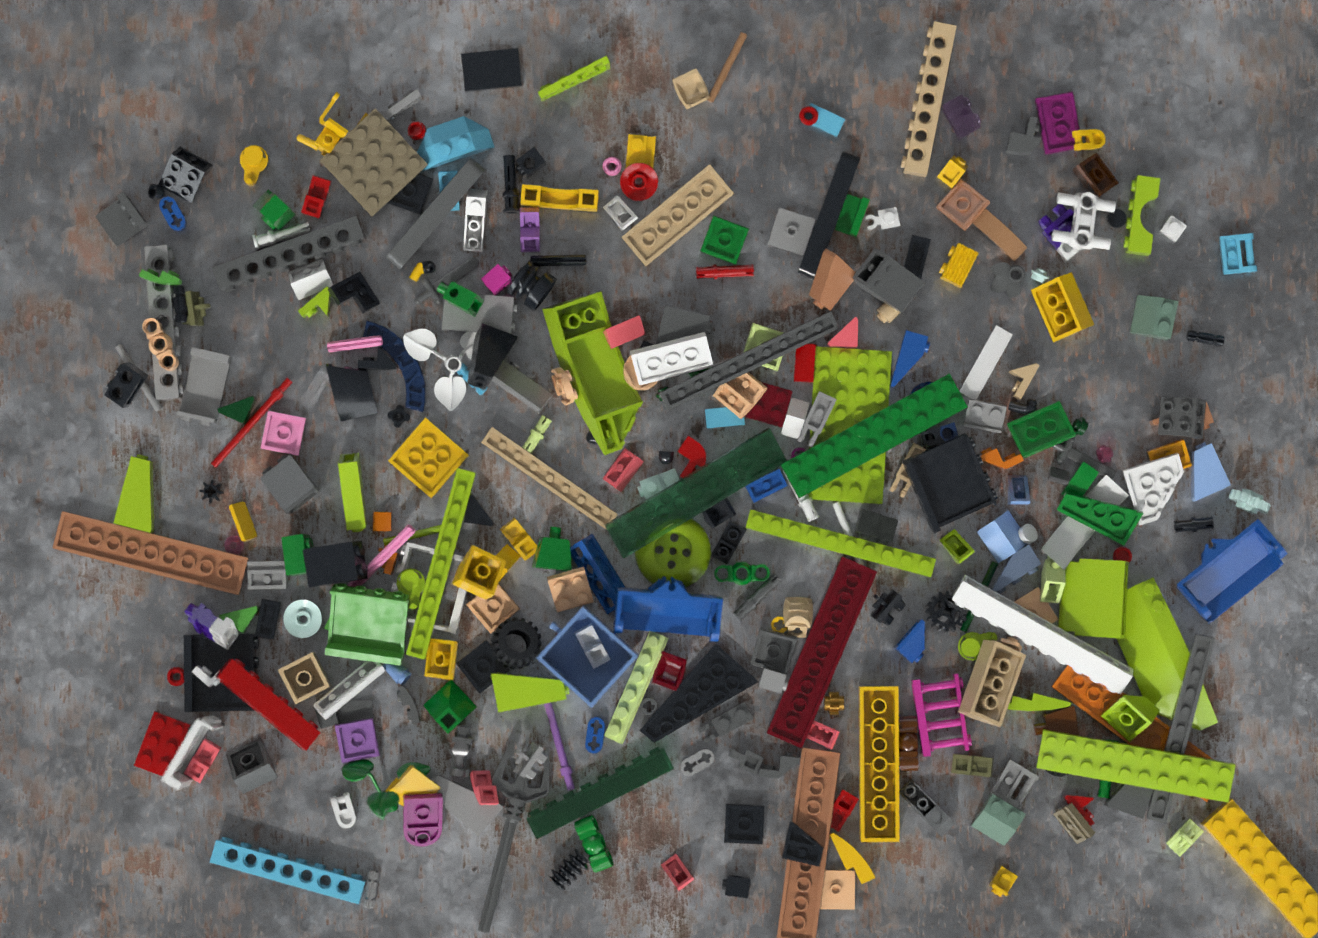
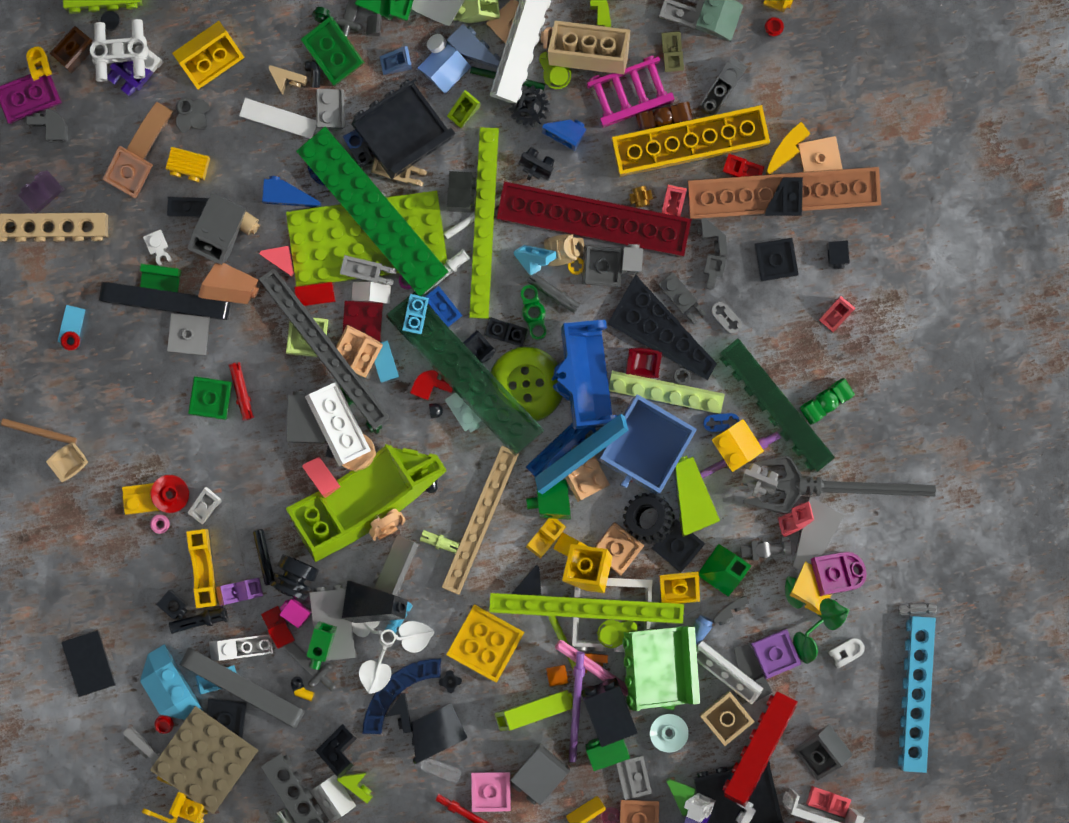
camera: 100 degrees left, 0 degrees up
black plate [255,599,281,640] -> none
red slope [301,175,332,218] -> none
bright pink axle [327,335,383,352] -> none
lime wing [538,55,610,101] -> none
black piece [548,848,590,891] -> none
white slope [574,623,610,669] -> none
coral slope [602,448,643,492] -> none
tan plate [621,164,734,267] -> none
yellow bracket [937,155,968,188] -> none
orange slope [980,447,1024,470] -> none
light aqua plate [1031,268,1049,283] -> none
none -> red slope [261,606,295,649]
none -> medium azure slope [402,294,429,335]
none -> medium azure slope [514,245,556,275]
none -> dark azure tile [535,414,628,494]
none -> medium lavender bar [569,652,585,762]
none -> yellow slope [711,419,764,472]
none -> red plate [765,17,784,37]

